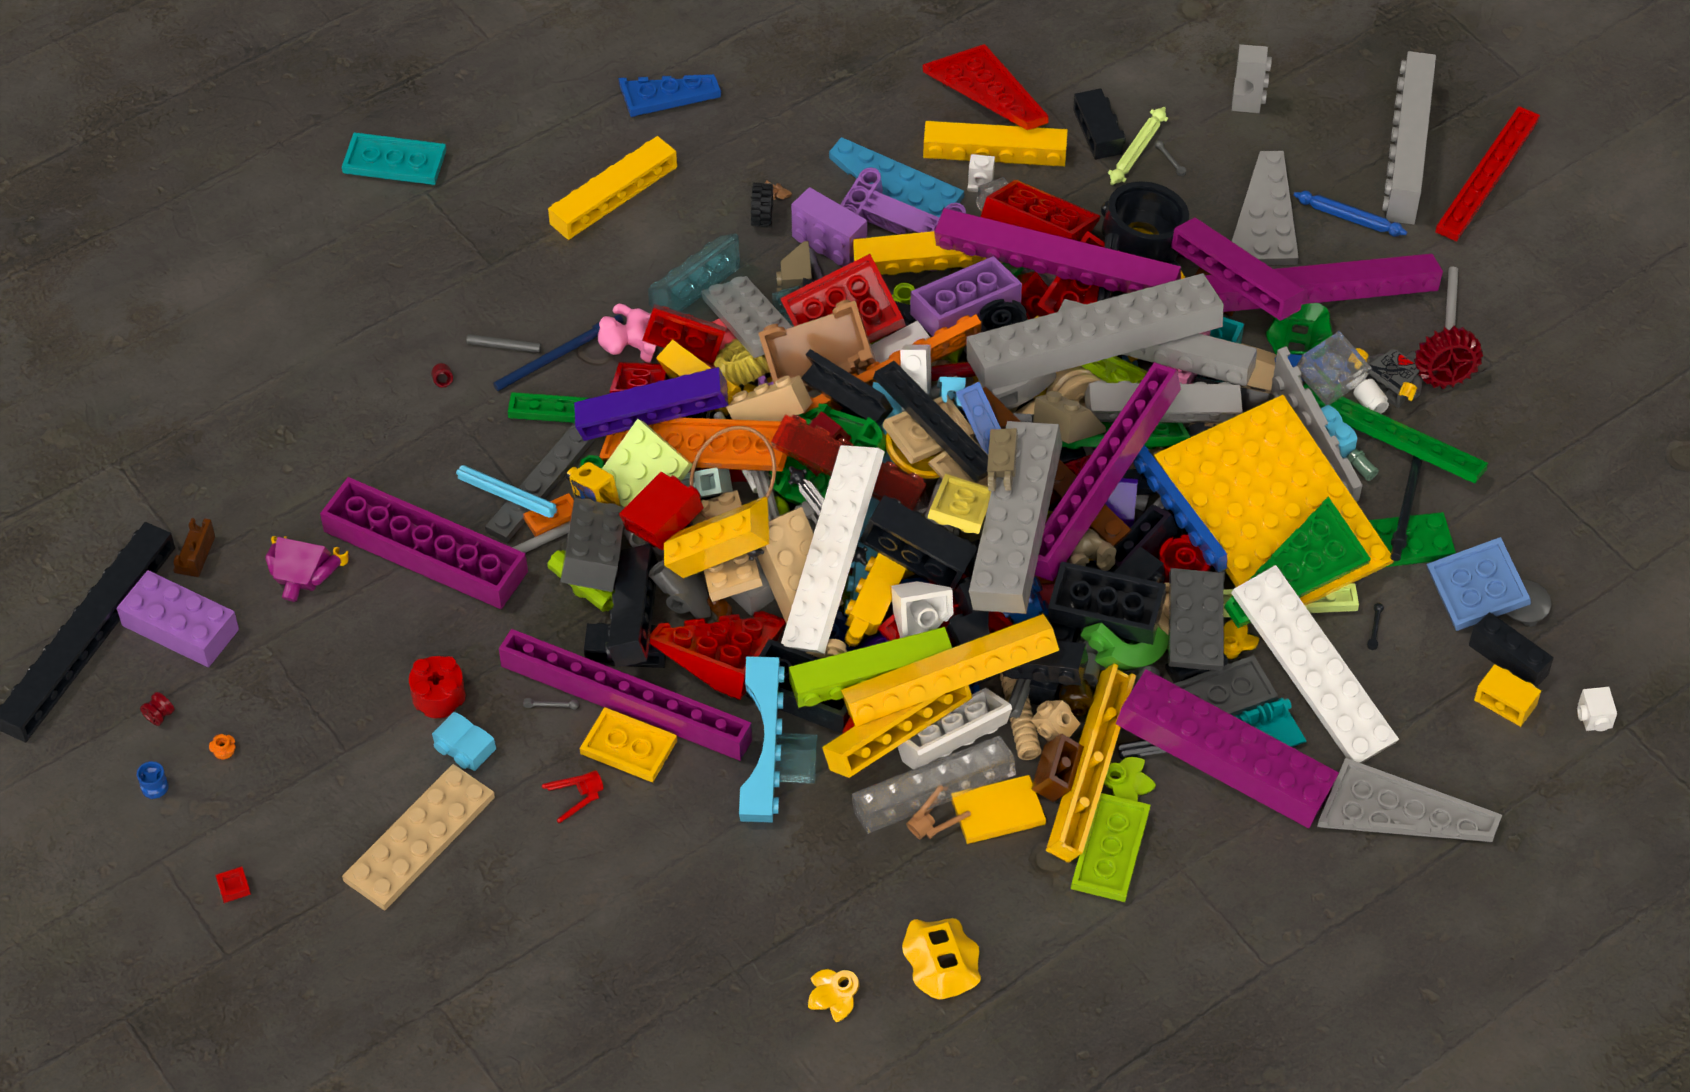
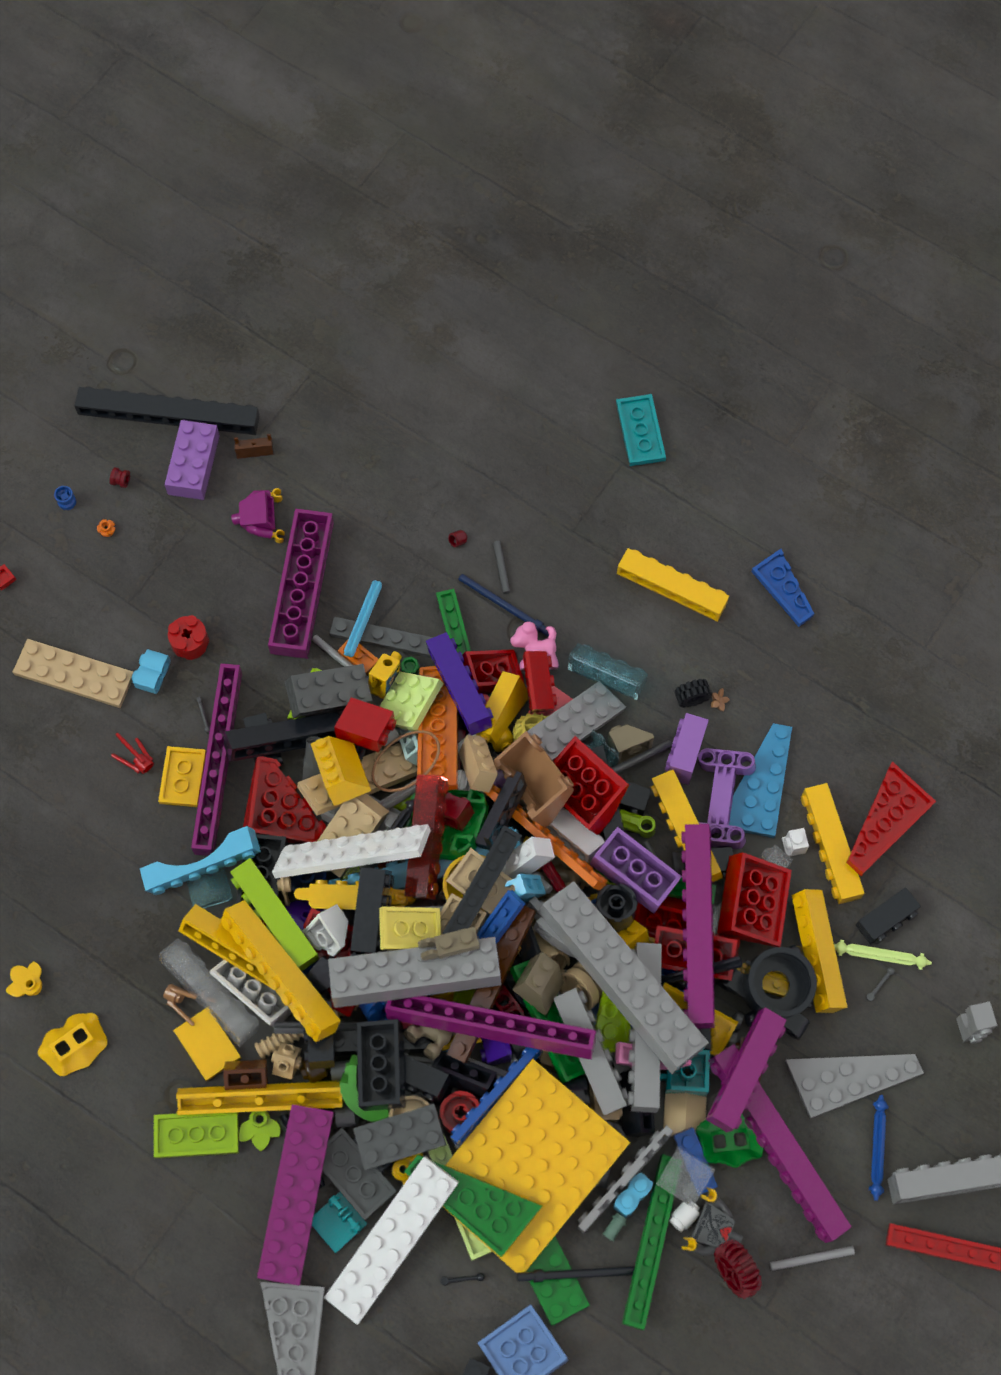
camera: 70 degrees right, 15 degrees up
none -> yellow brick [791,889,848,1013]

